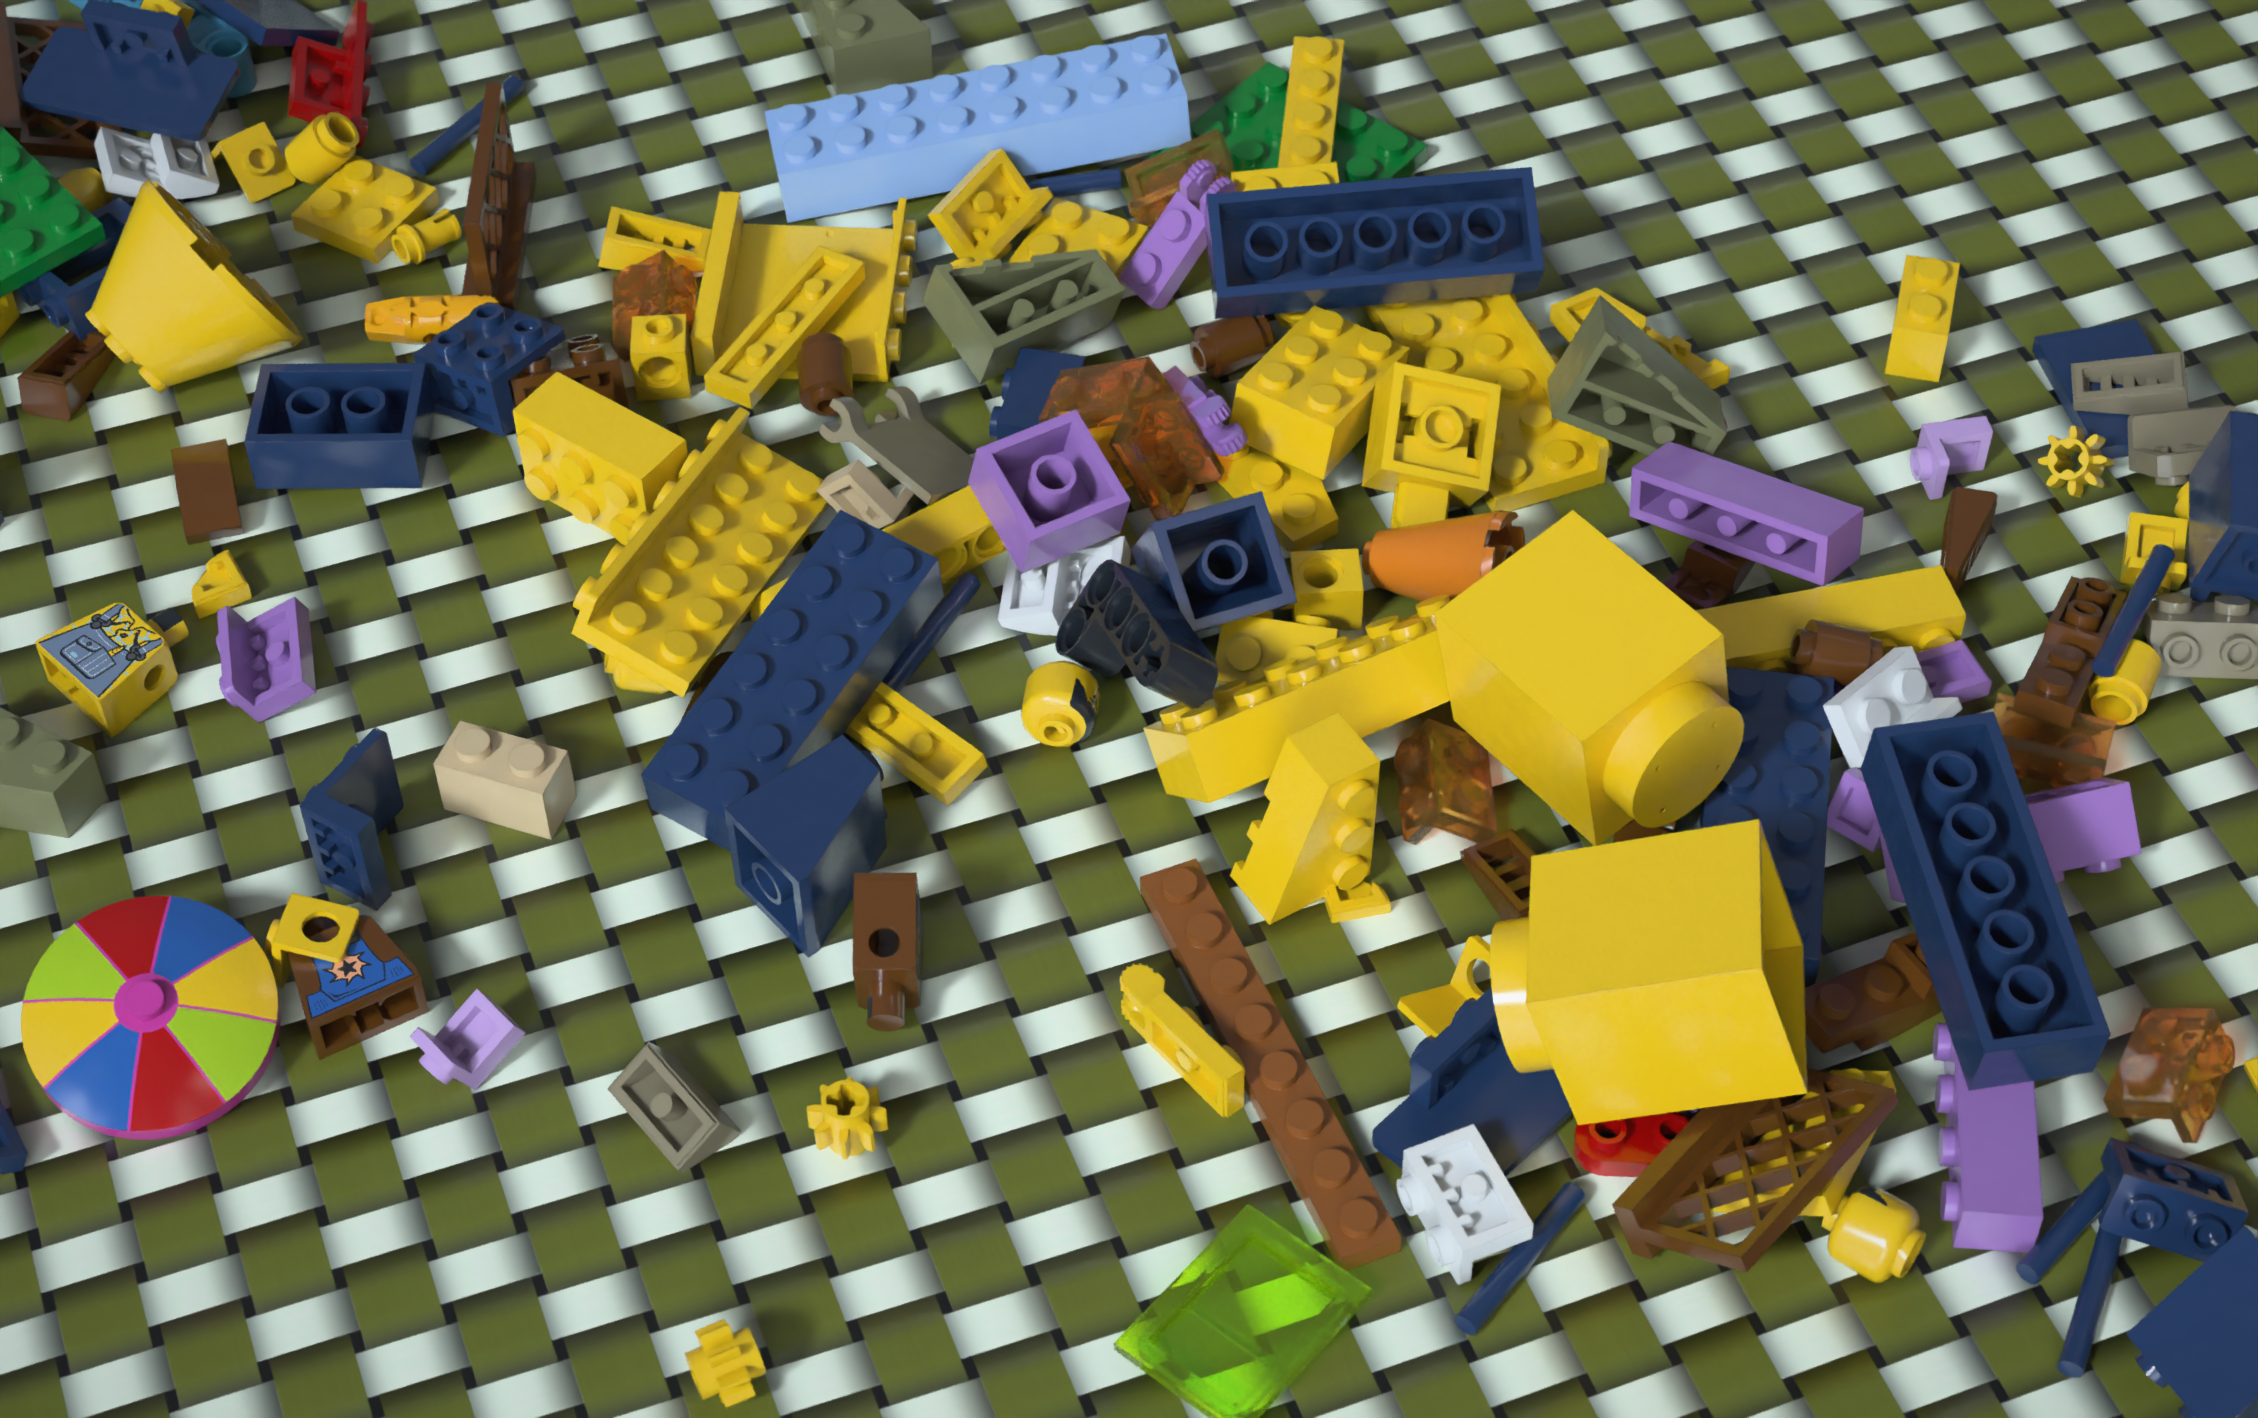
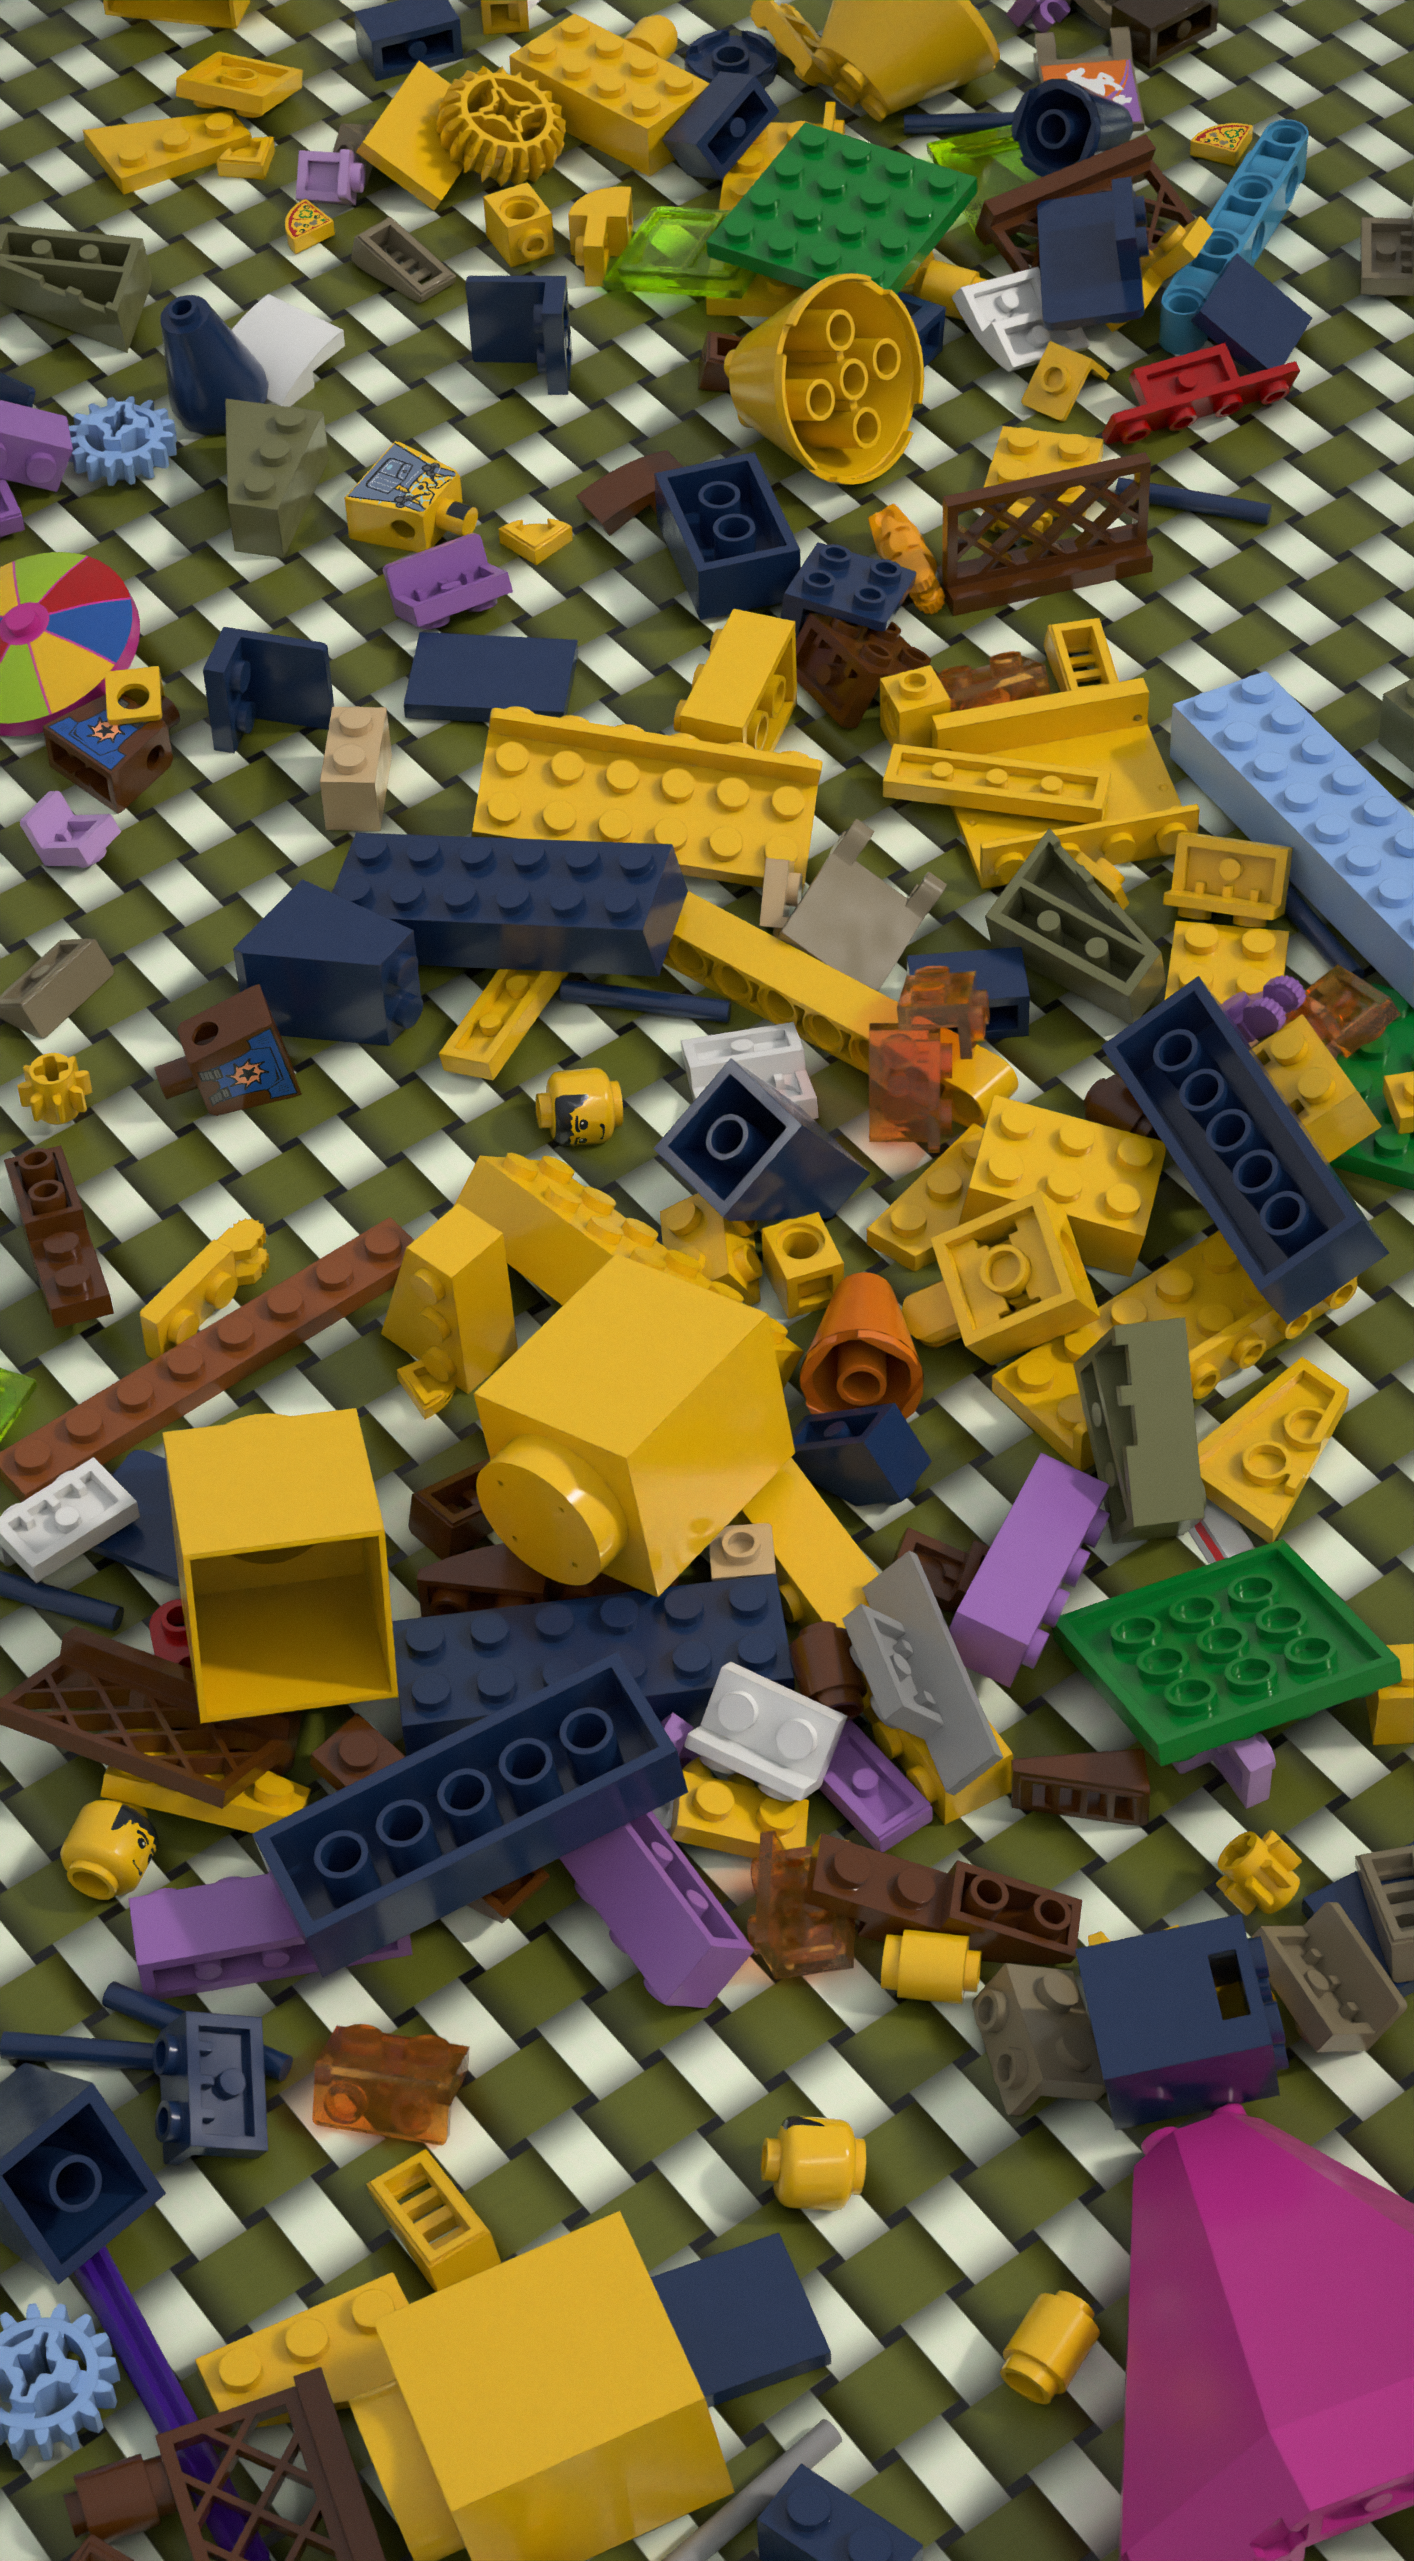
camera: 75 degrees right, 0 degrees up
yellow brick [285,112,359,185] -> none
reddish brown brick [797,333,854,416] -> none
medium lavender brick [968,409,1131,574] -> none
black beam [1055,559,1218,709] -> none
medium lavender hinge [1158,365,1248,457] -> none
dark blue bar [2092,544,2175,678] -> none
none -> reddish brown slope [4,1145,114,1329]
none -> dark blue tile [404,632,578,722]
none -> light grey bracket [842,1551,1003,1796]
none -> green plate [1052,1539,1402,1767]

